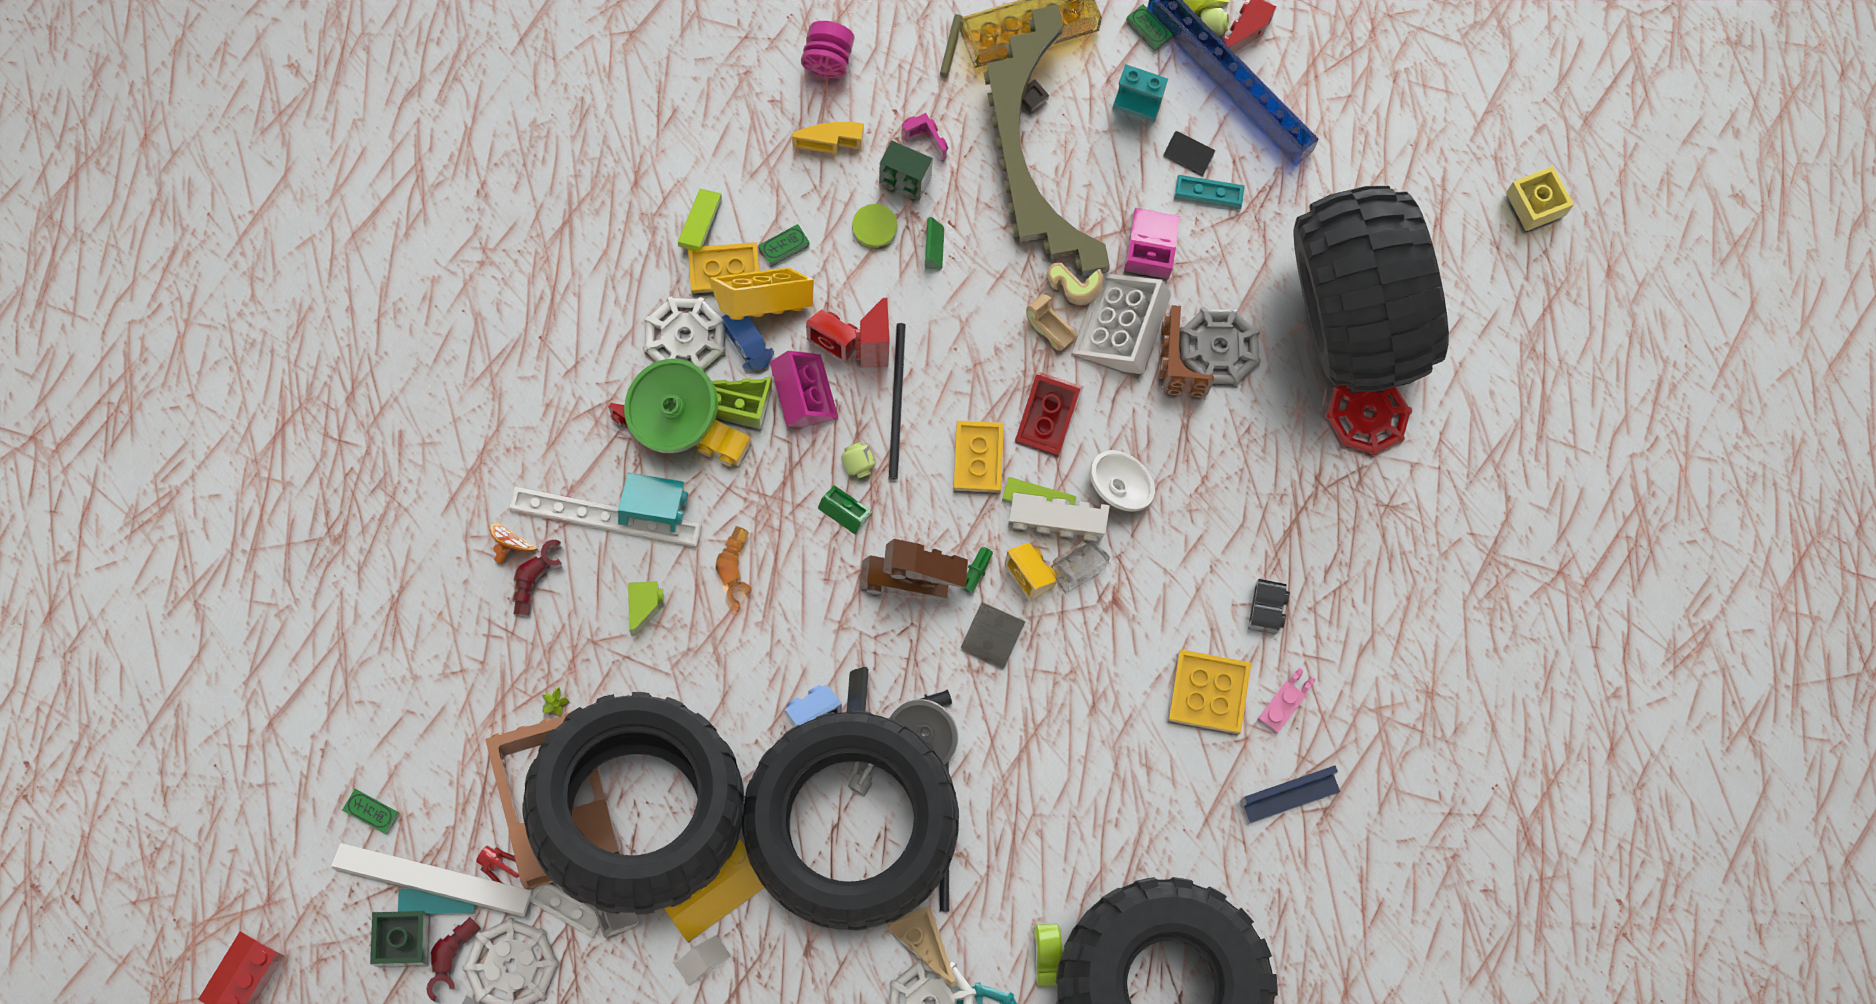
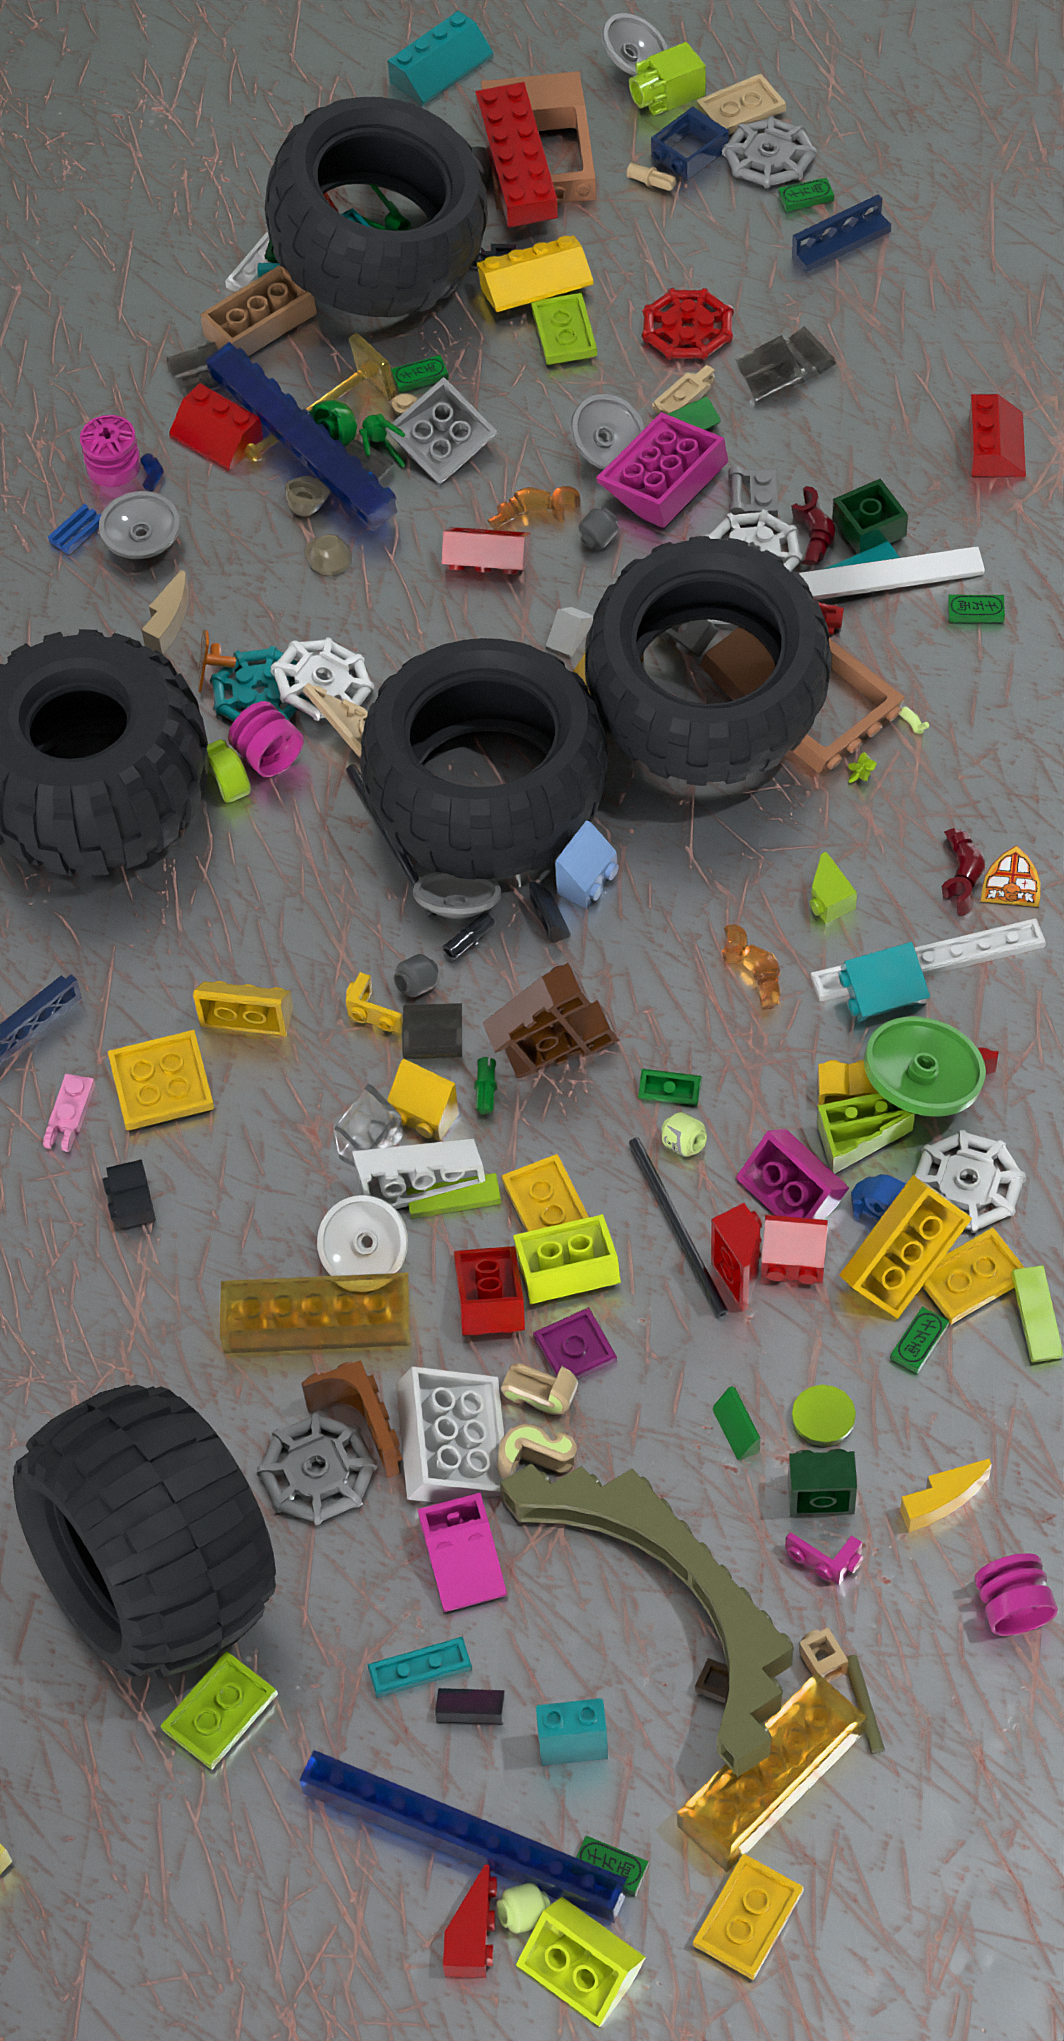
camera: 165 degrees right, 15 degrees down
none -> yellow slope [193,981,294,1036]
none -> clear yellow brick [220,1272,412,1354]
none -> dark pink wheel [228,701,304,777]
none -> yellow bracket [345,972,404,1033]
none -> dark grey head [394,954,439,997]
none -> neon yellow slope [513,1214,621,1304]
none -> magenta tile [533,1307,617,1380]
none -> tan brick [799,1627,848,1688]
none -> yellowish green piece [899,707,929,734]

